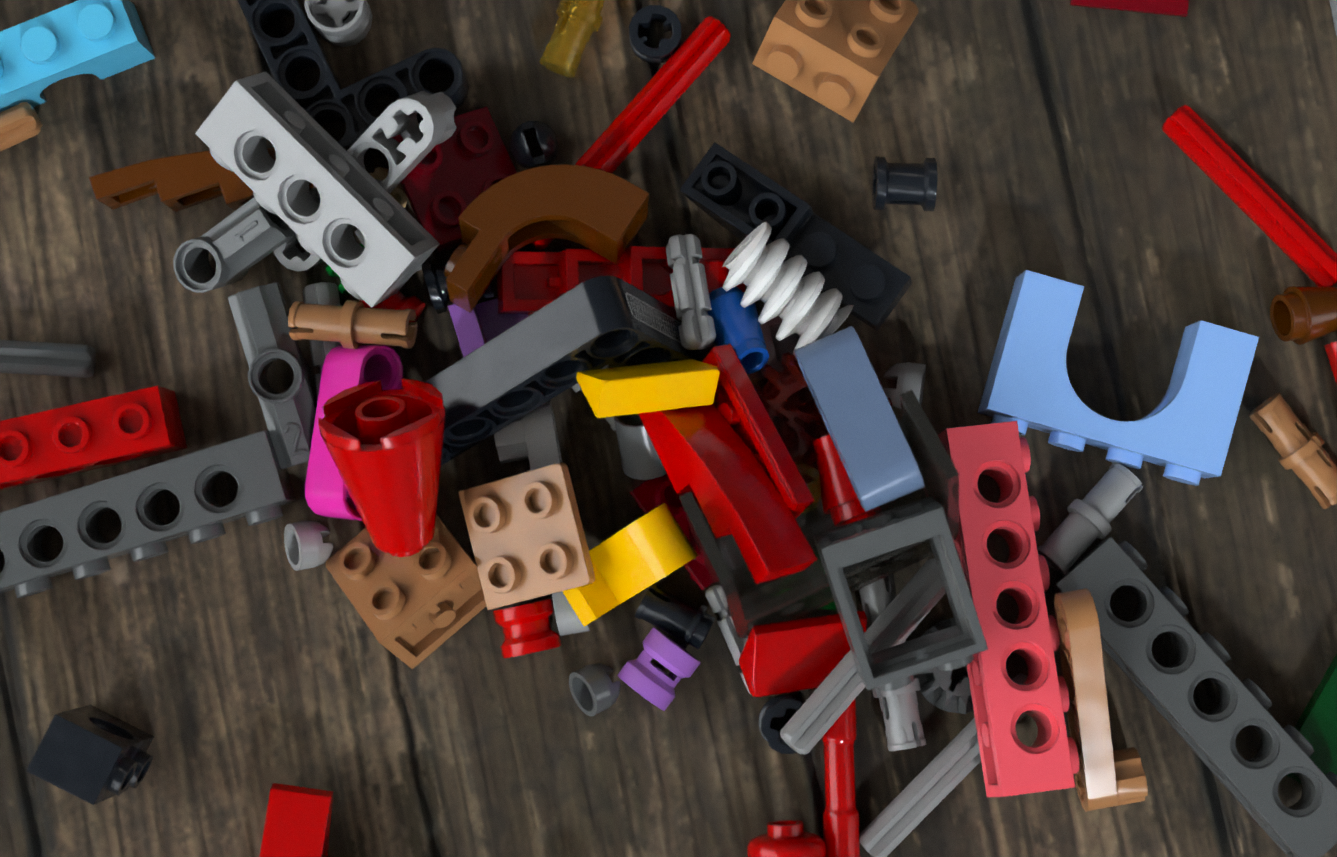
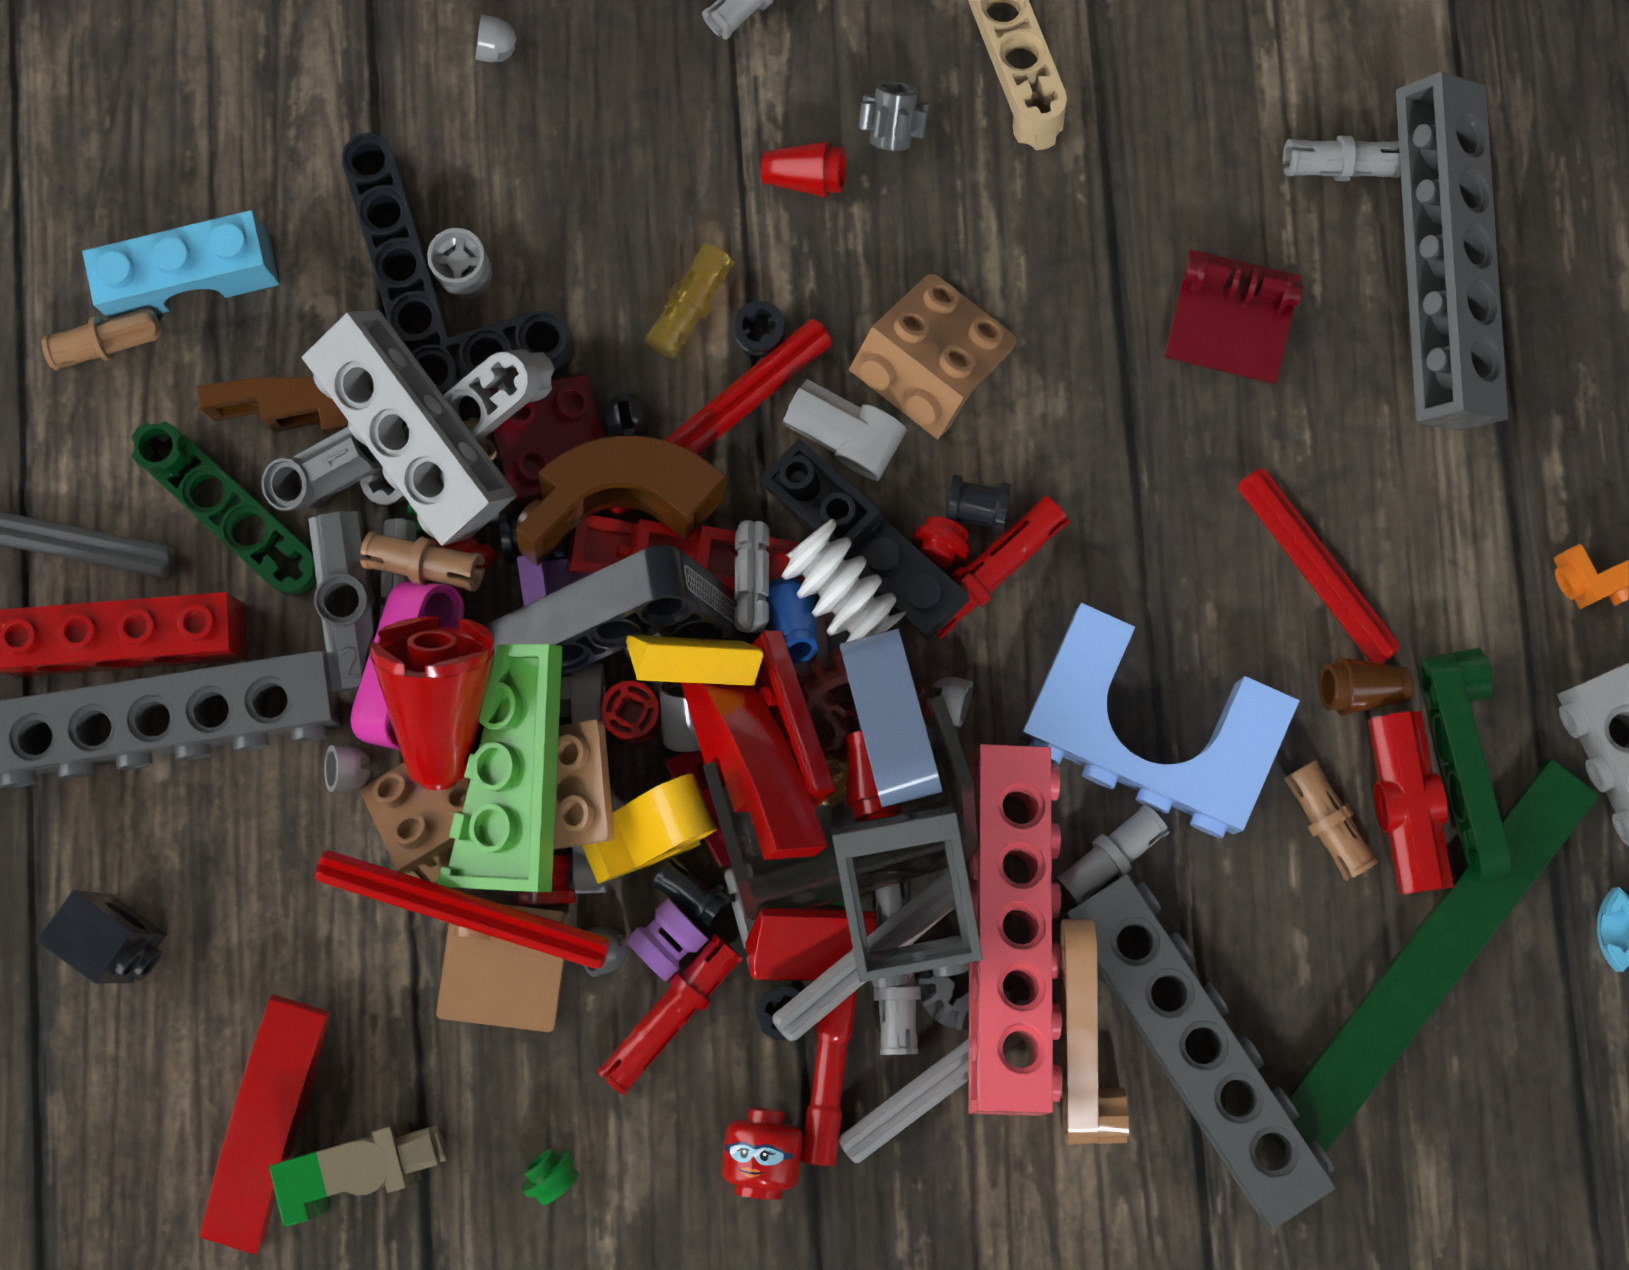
camera: 15 degrees right, 5 degrees down
none -> dark green beam [131,421,317,596]
none -> red axle [315,850,610,969]
none -> medium nougat bracket [436,905,571,1032]
none -> bright green wing [437,644,562,892]
none -> red pin [597,934,744,1096]
none -> red wheel [600,680,661,745]
none -> light grey piece [783,379,907,481]
none -> red plate [912,516,969,568]
none -> red pin [936,495,1070,639]

